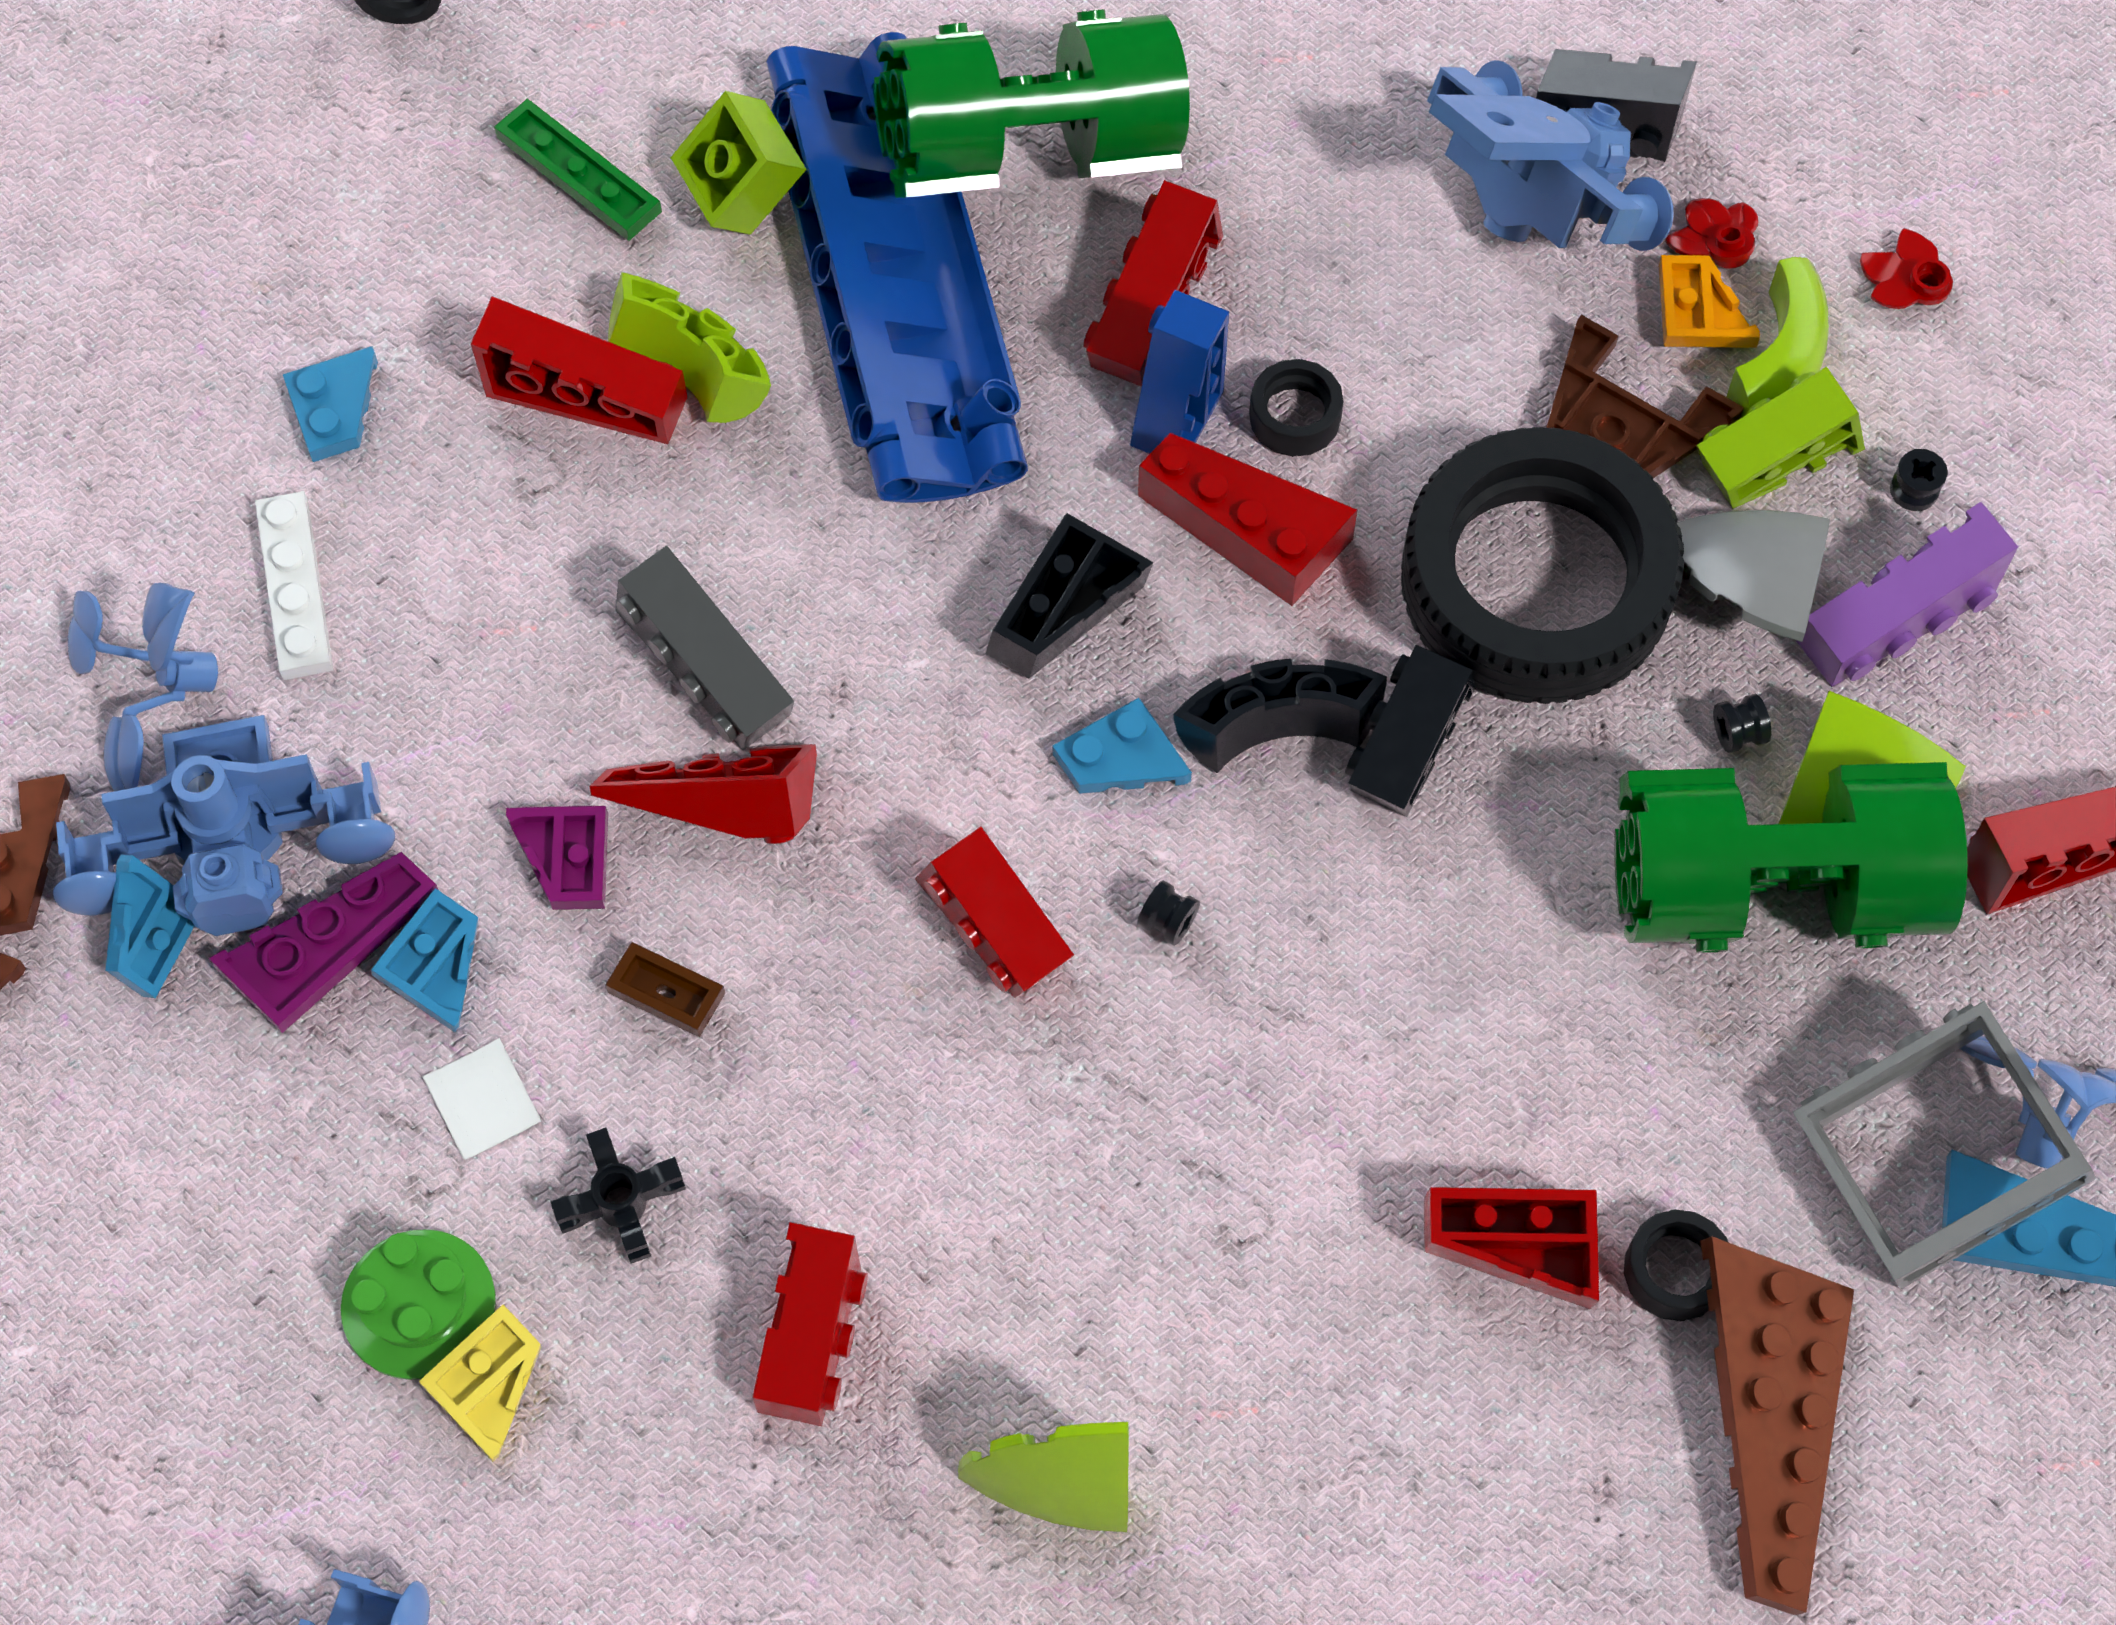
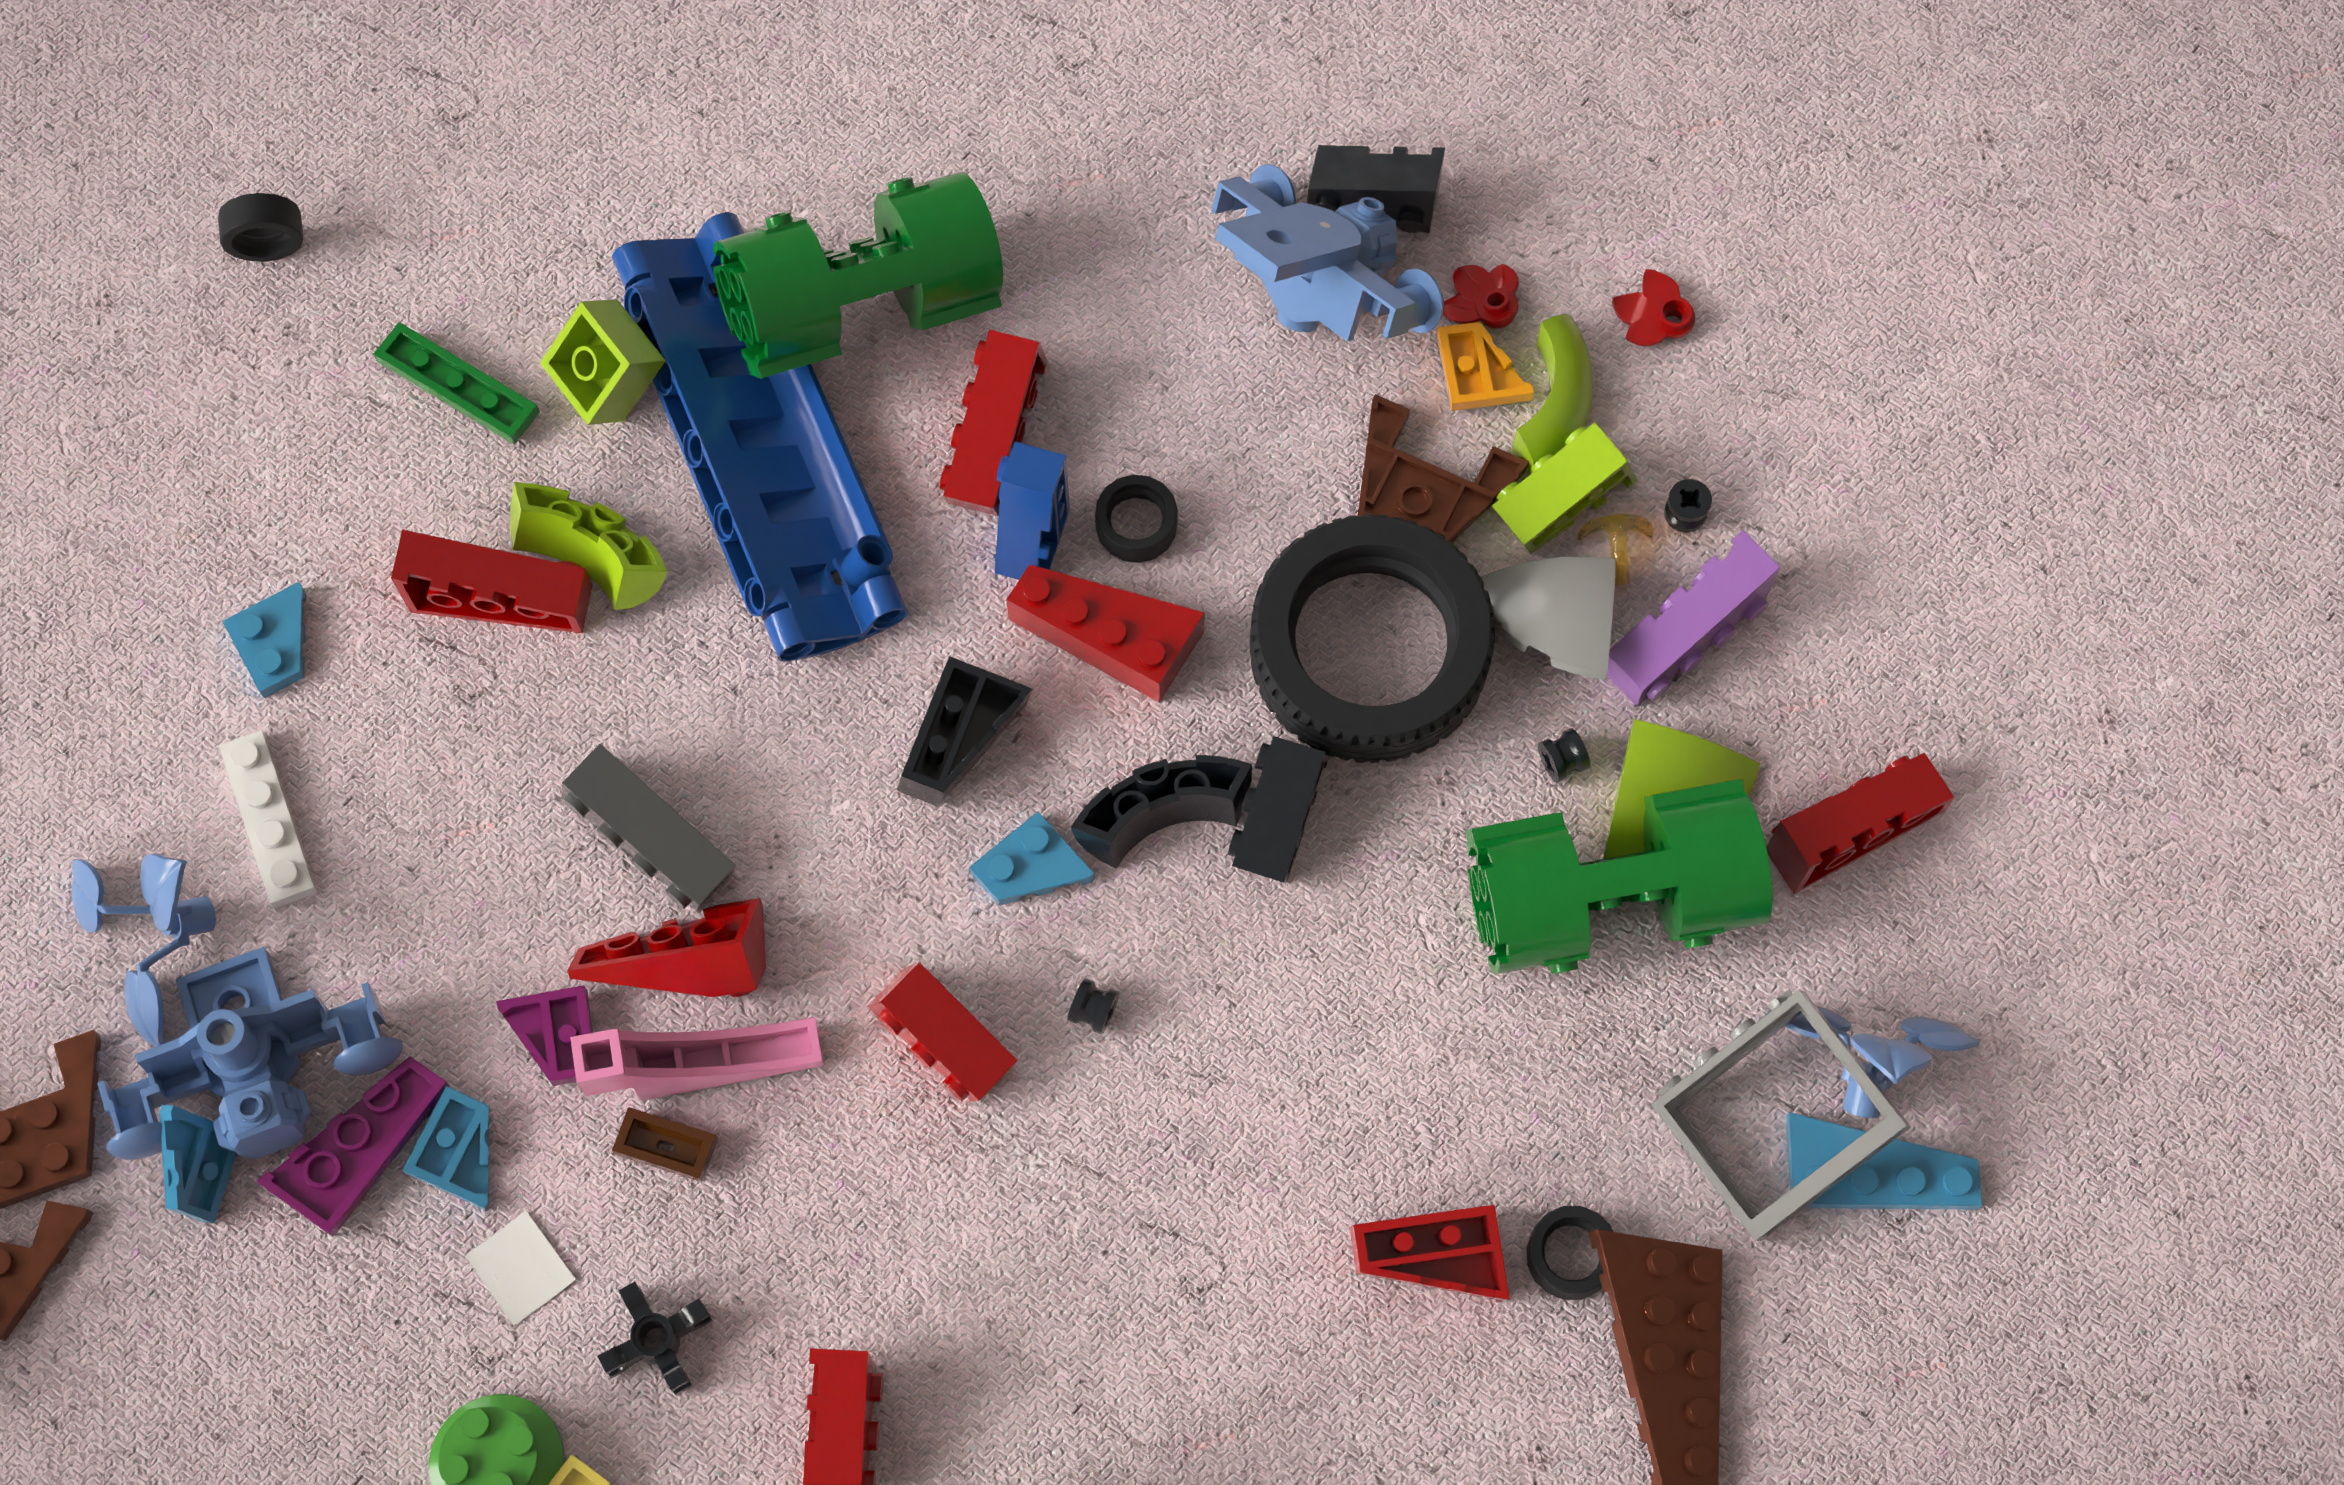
camera: 10 degrees left, 5 degrees up
none -> bright pink arch [570,1017,824,1101]
none -> clear yellow plant [1577,514,1653,585]

